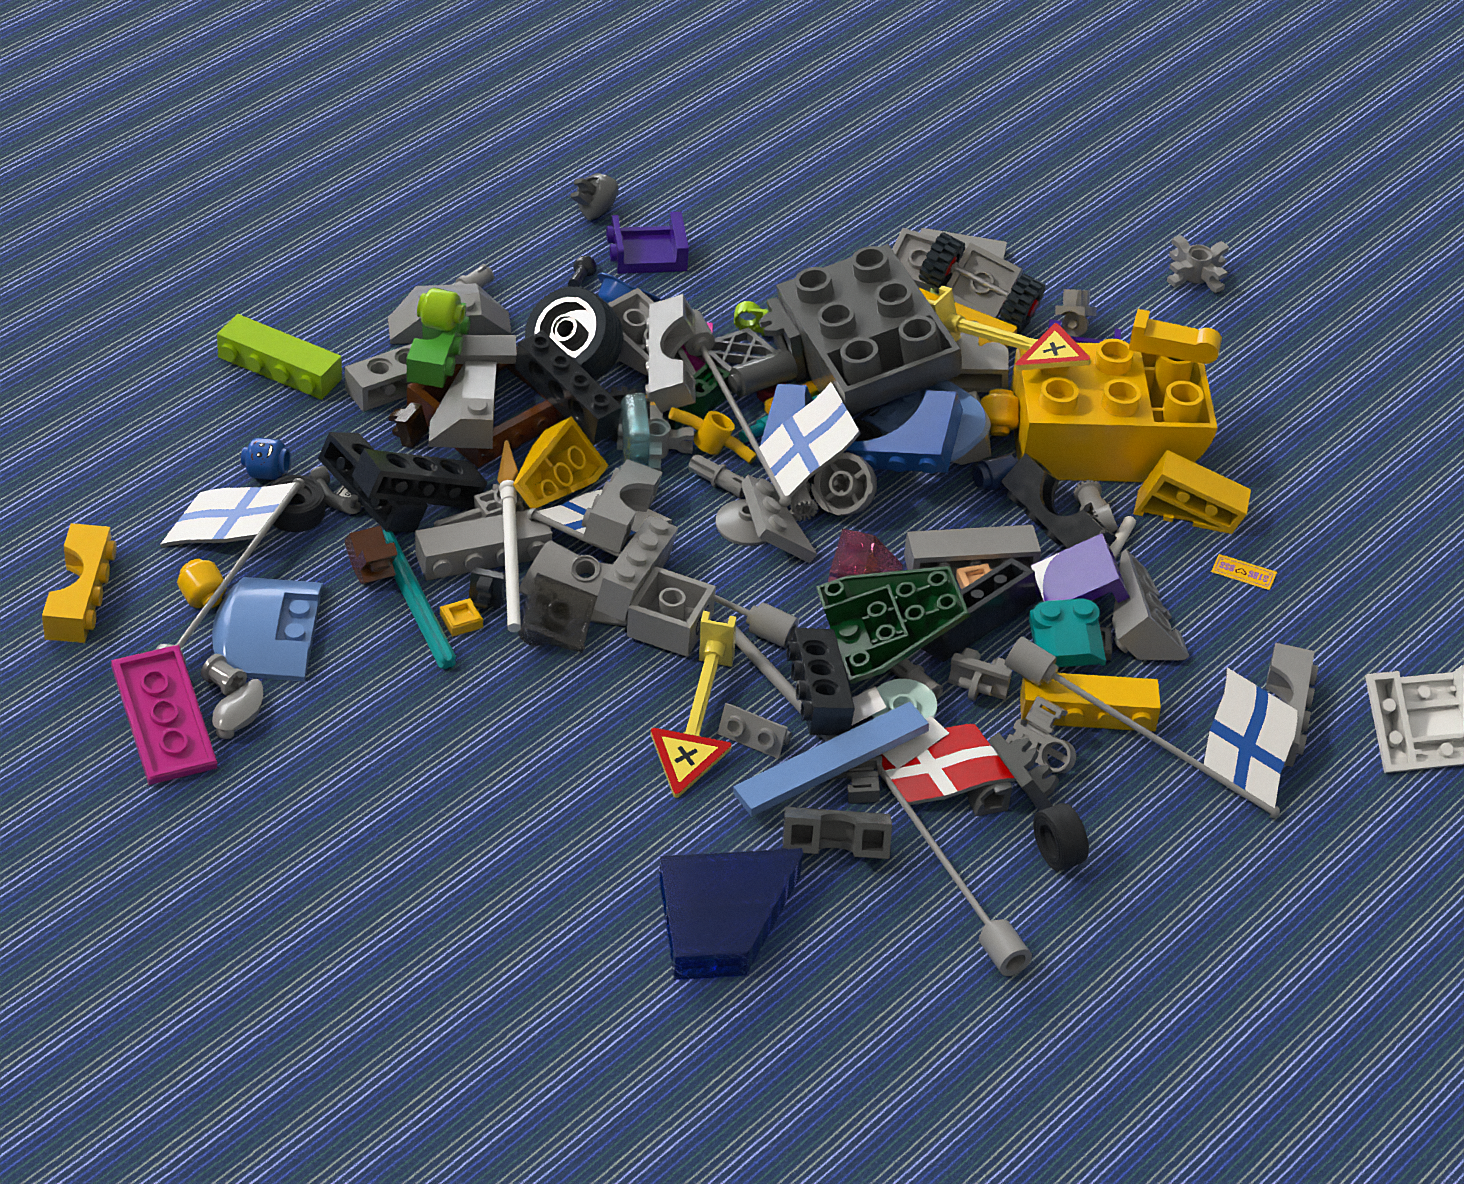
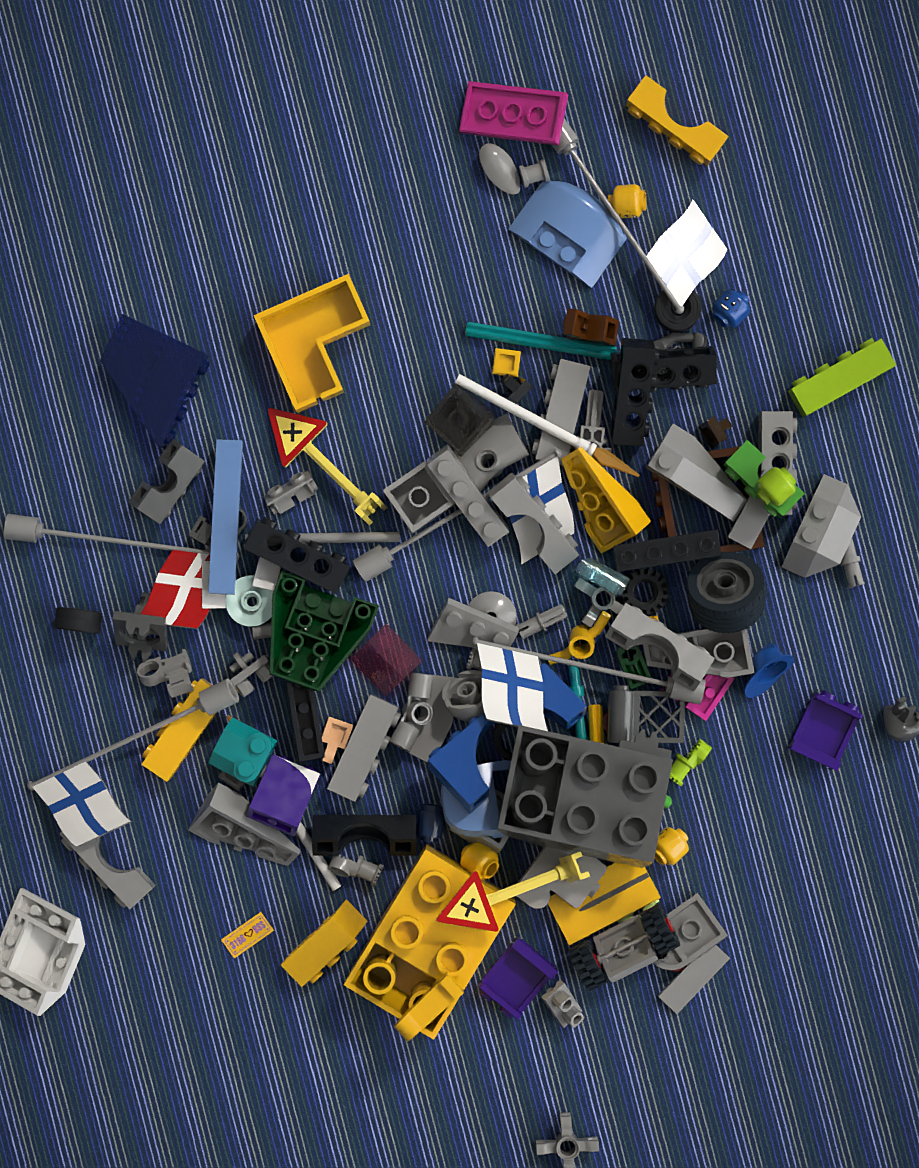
camera: 120 degrees right, 45 degrees up
black bar [568,255,597,287] -> none
none -> yellow piece [254,274,371,413]
none -> light grey panel [389,673,457,763]

